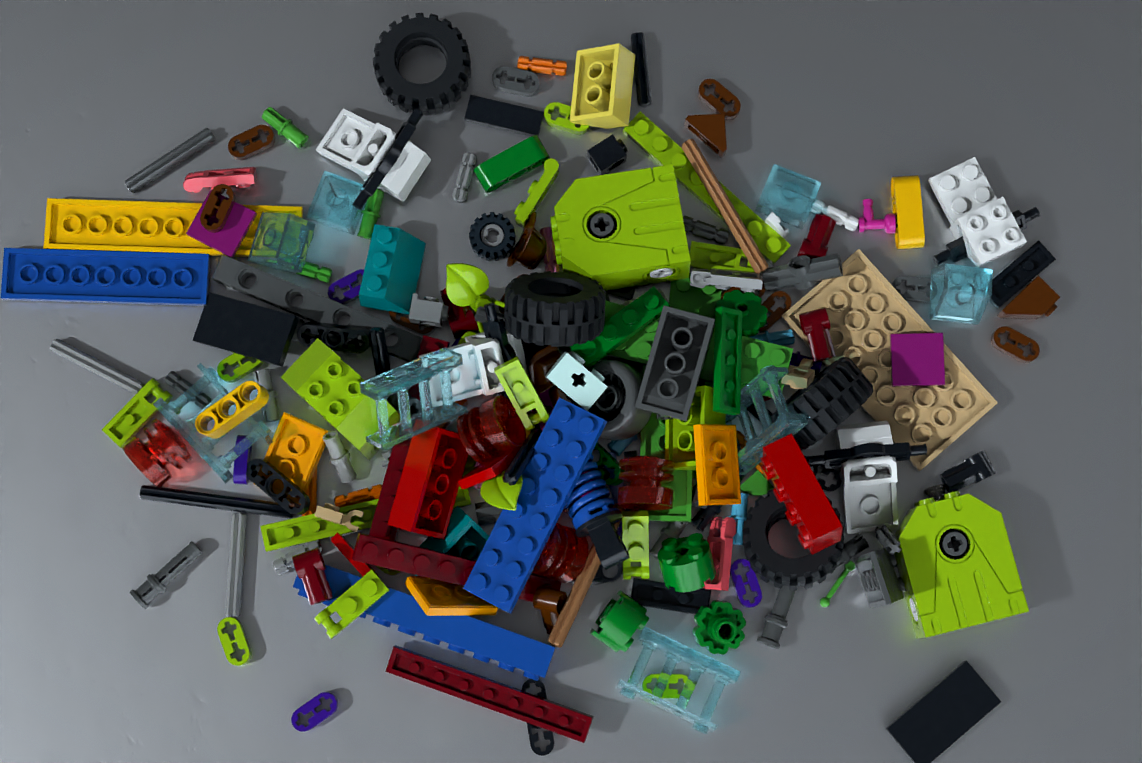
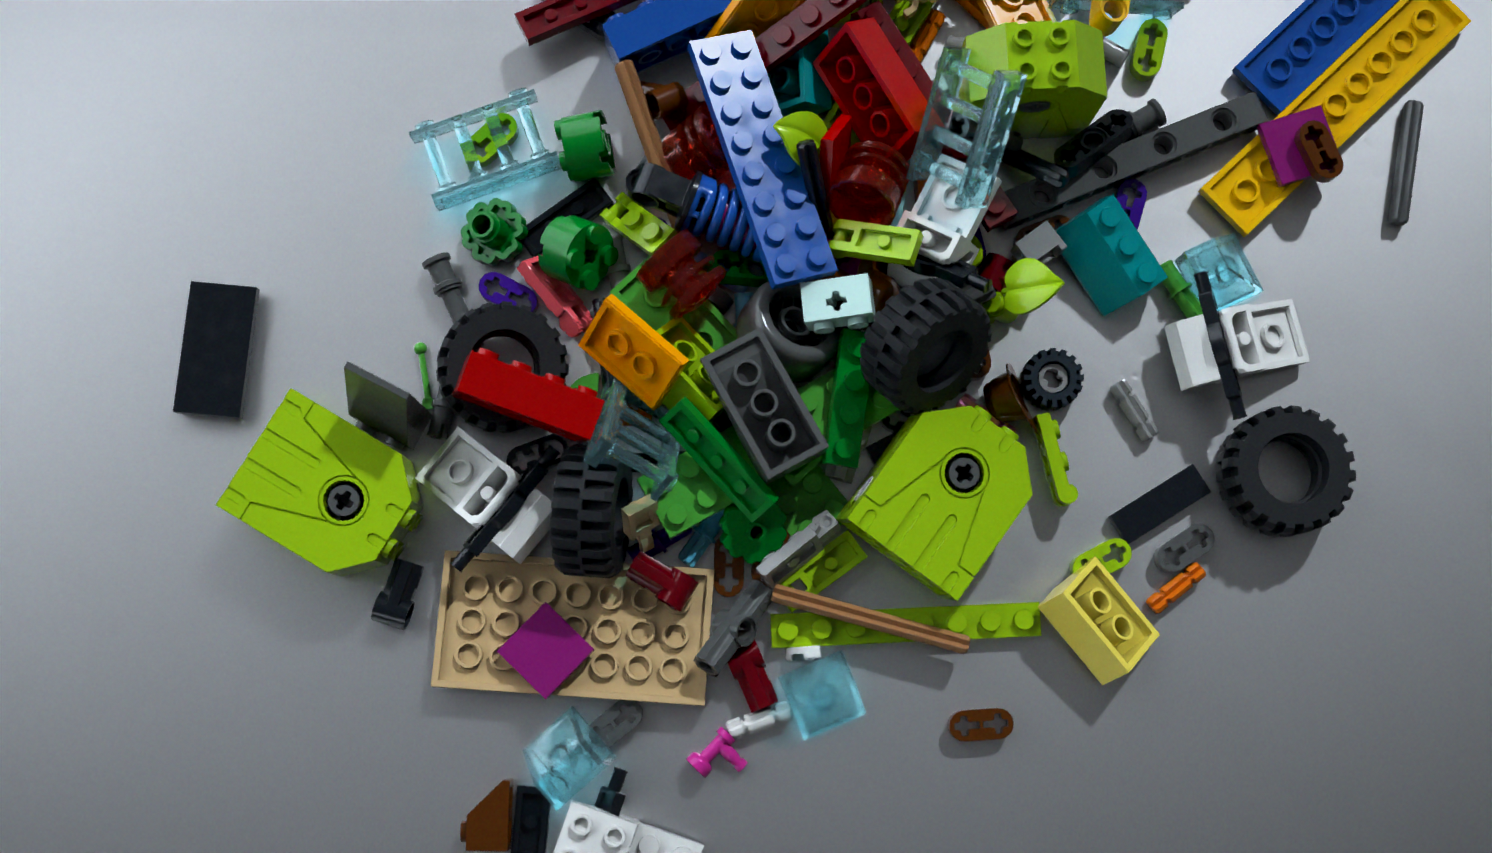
camera: 130 degrees right, 0 degrees up
coral hinge [183,167,257,193] -> none
black tile [192,292,299,367] -> none
reddish brown beam [228,125,275,161] -> none
clear light blue slope [247,212,316,273] -> none
bright green axle [262,107,309,149] -> none
bright green axle [282,257,332,283] -> none
green beam [474,135,550,193] -> none
black brick [587,134,628,175] -> none
black axle [631,32,652,106] -> none
dark grey axle [683,216,729,244] -> none
reddish brown slope [684,114,727,159] -> none
medium azure axle [728,493,749,545] -> none
dark grey axle [875,525,902,555] -> none
yellow beam [891,175,925,249] -> none
clear smoke bush [923,484,947,502] -> none
reddish brown beam [991,326,1040,363] -> none

